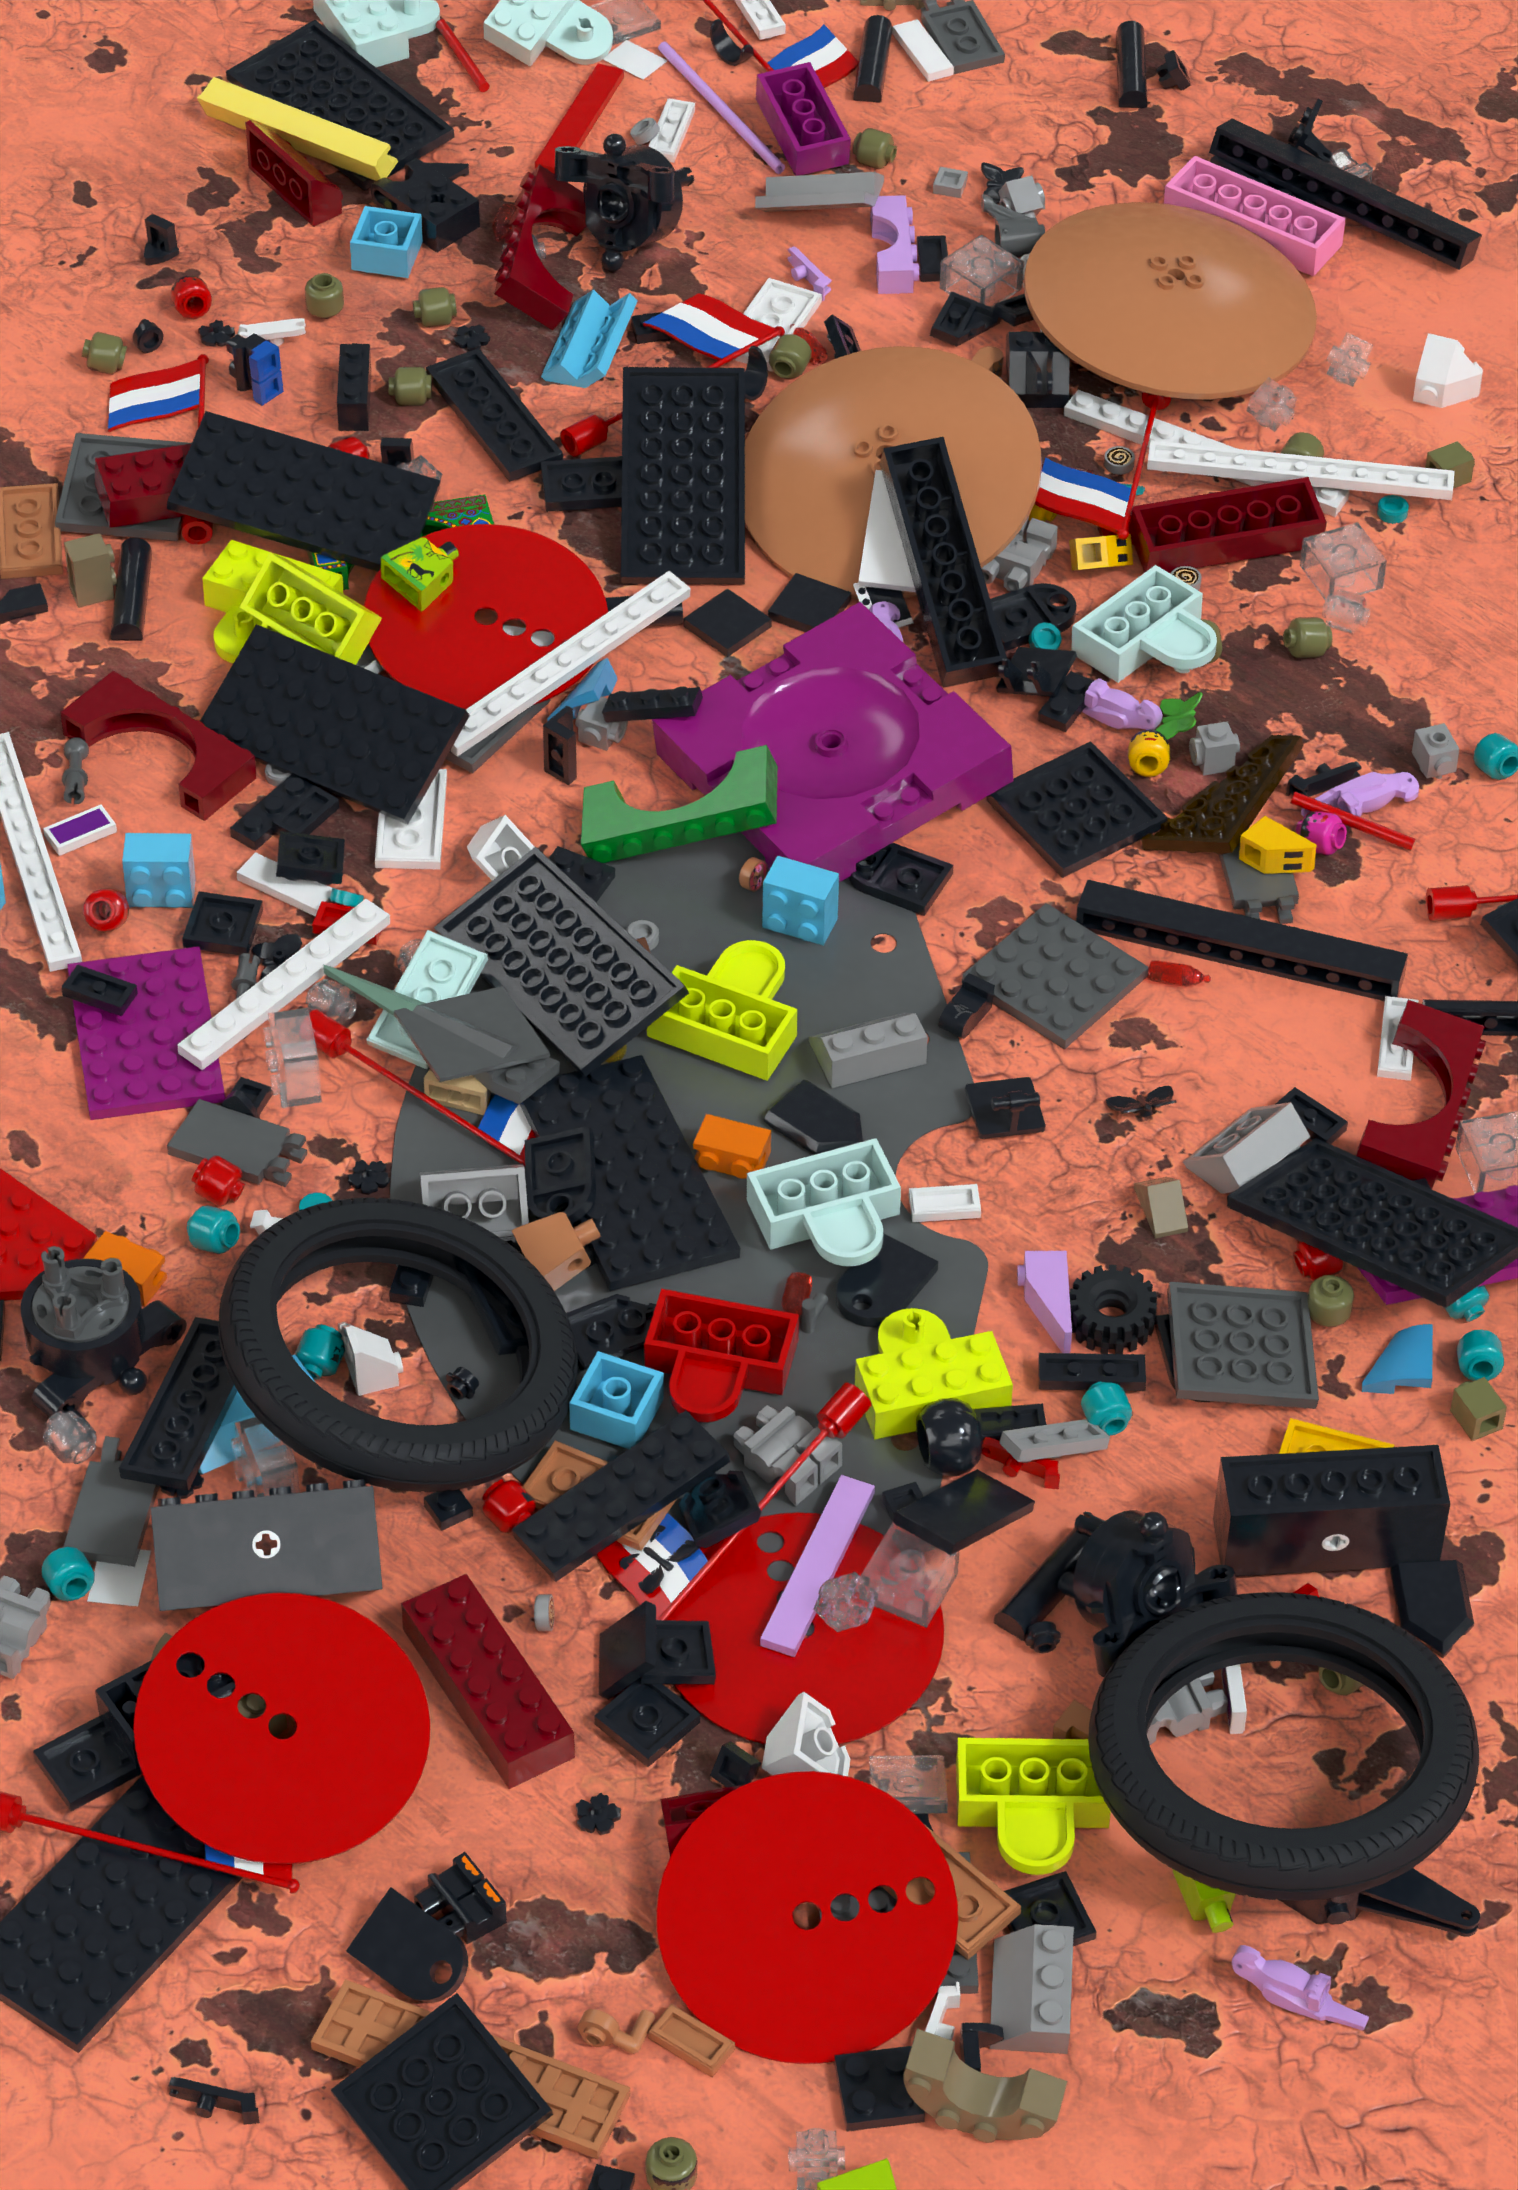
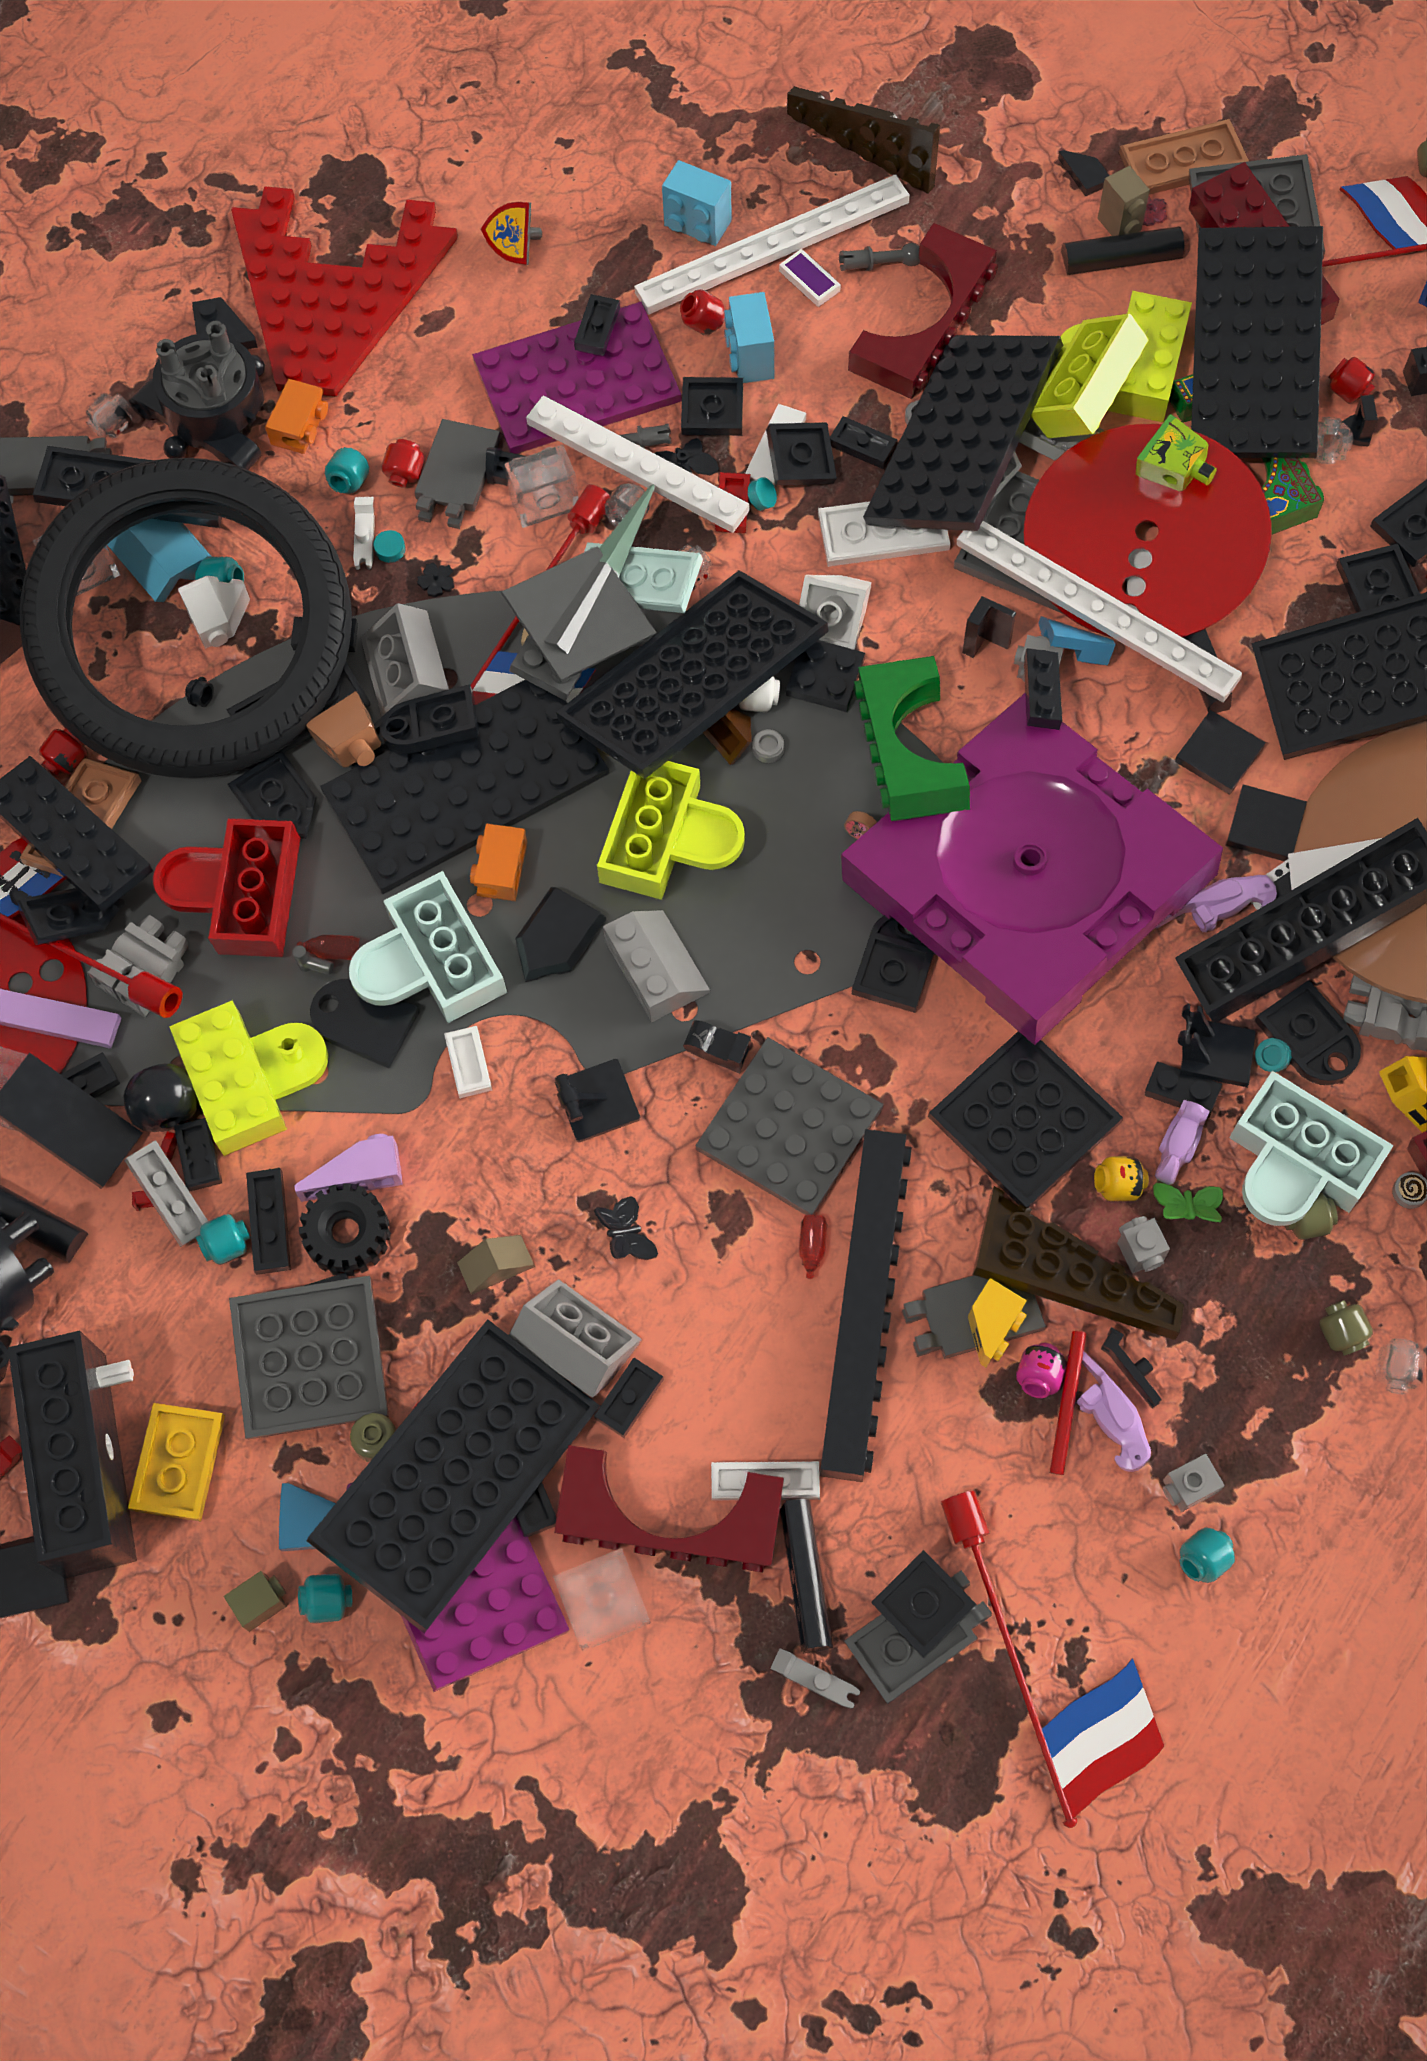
camera: 85 degrees right, 20 degrees up
black plate [230,774,314,851] -> none
medium azure brick [569,1351,664,1449] -> none
medium azure brick [762,856,839,946] -> none

